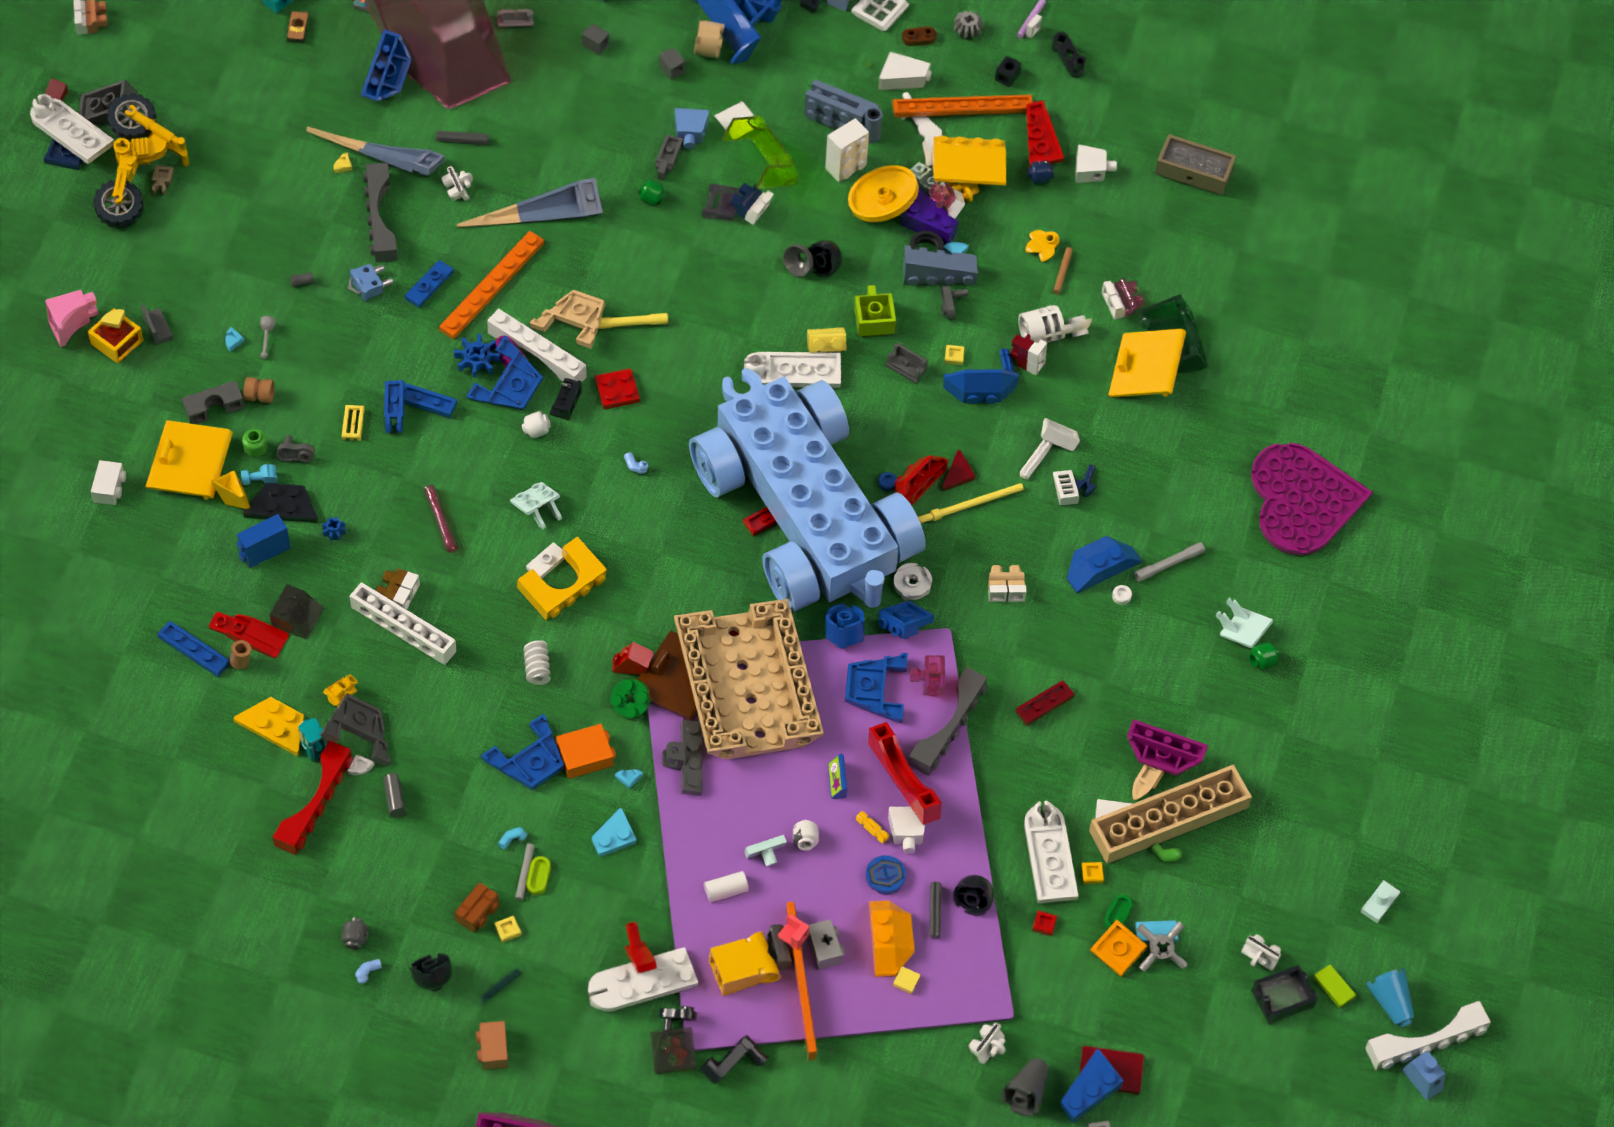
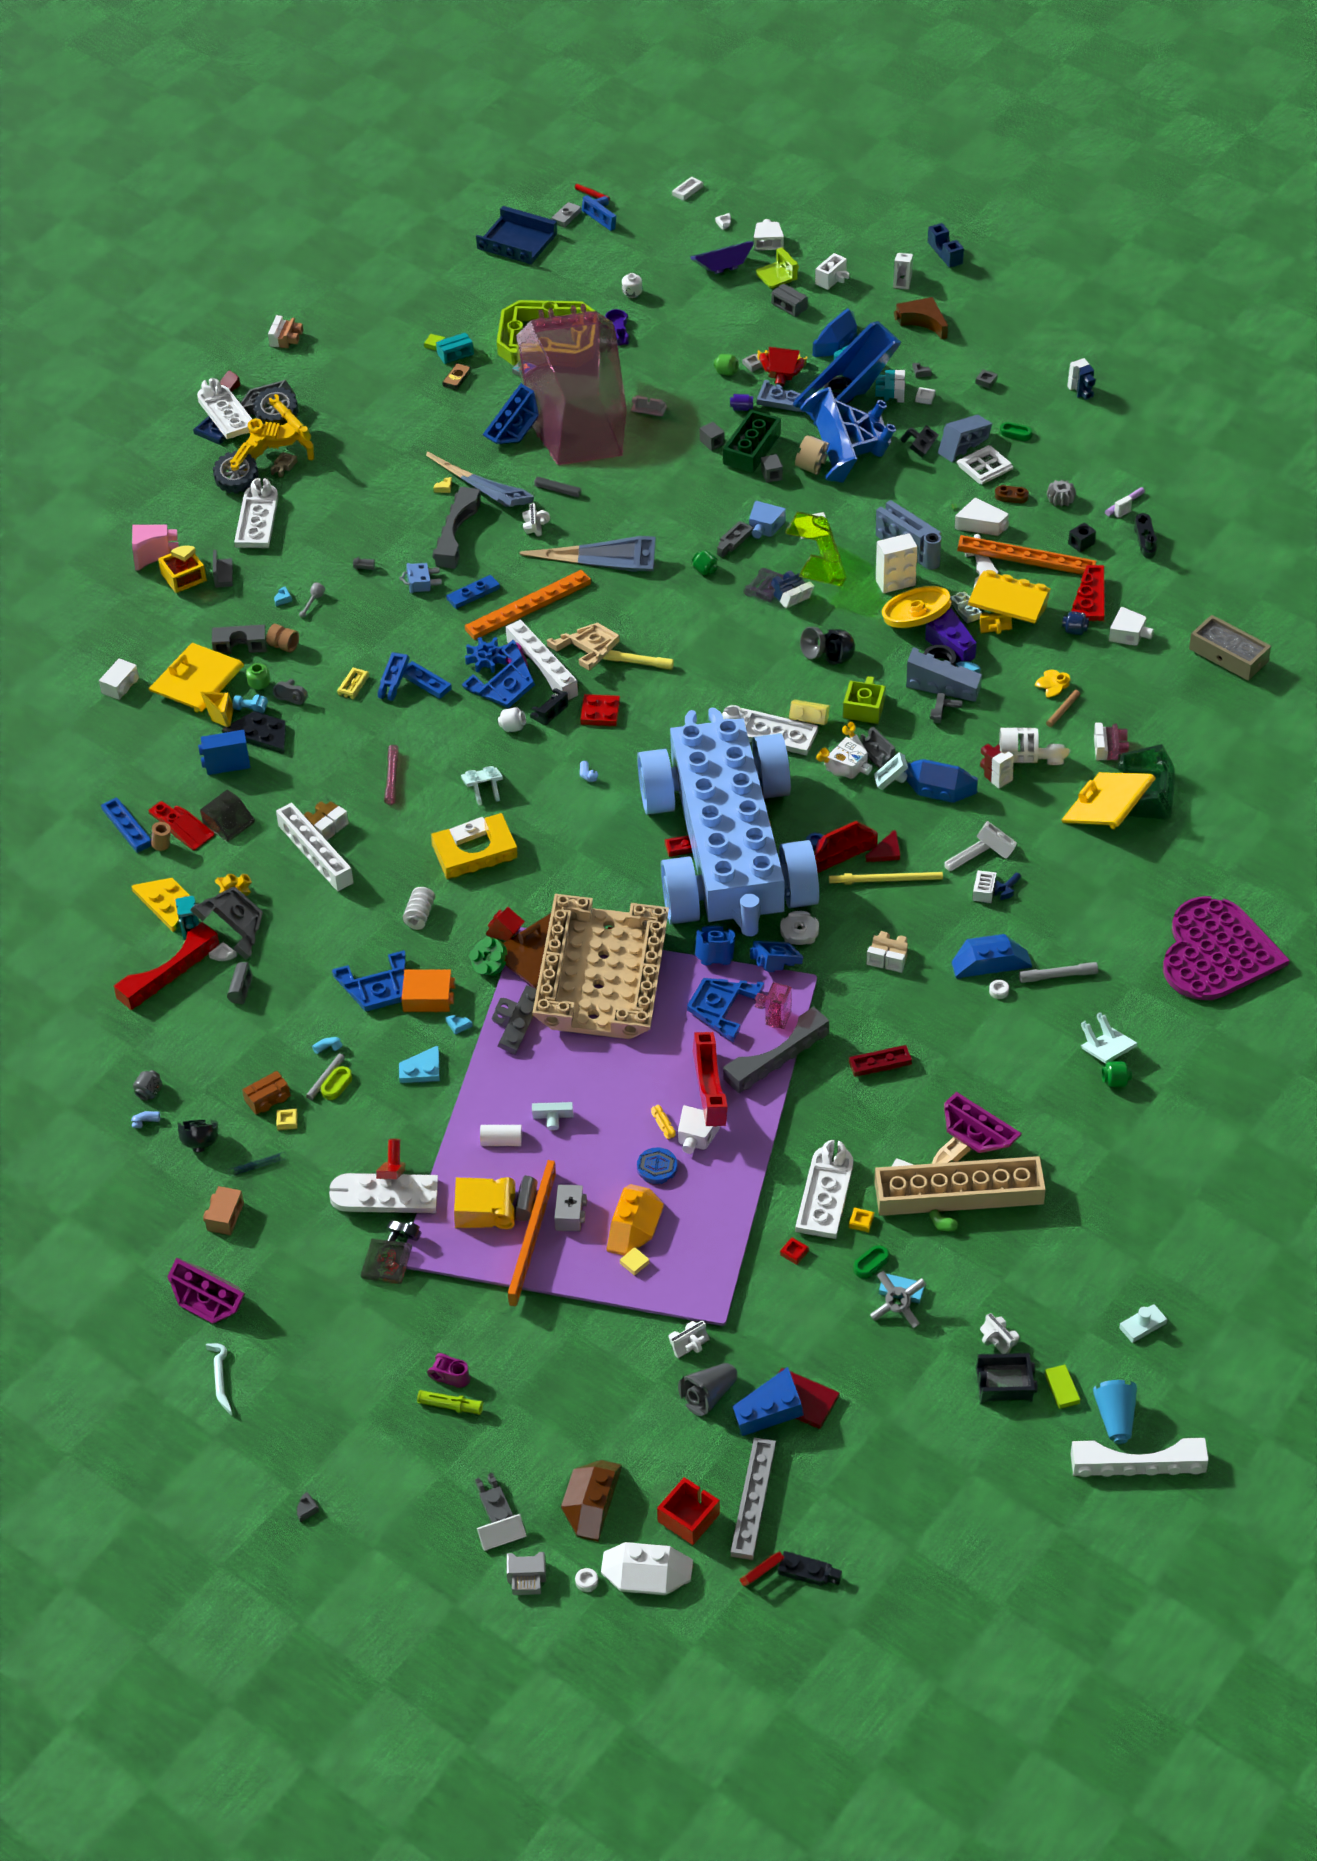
camera: 25 degrees right, 10 degrees down
blue gear [322,517,346,541] -> none
black beam [699,1034,768,1084] -> none
coral panel [778,914,810,950] -> none
white head [793,820,819,851] -> none
slope [828,754,847,799] -> none
clear pink hips [929,182,965,219] -> none
dark grey axle [929,882,941,939] -> none
light yellow tile [944,345,965,366] -> none
black cylinder [953,874,994,916] -> none
blue axle [1000,348,1015,373] -> none
light orange plate [1090,920,1148,977] -> none
medium blue torso [1402,1051,1445,1101] -> none
none -> white plate [234,478,278,548]
none -> dark green brick [723,410,781,473]
none -> white torso [816,722,872,779]
none -> light aqua tile [874,752,908,790]

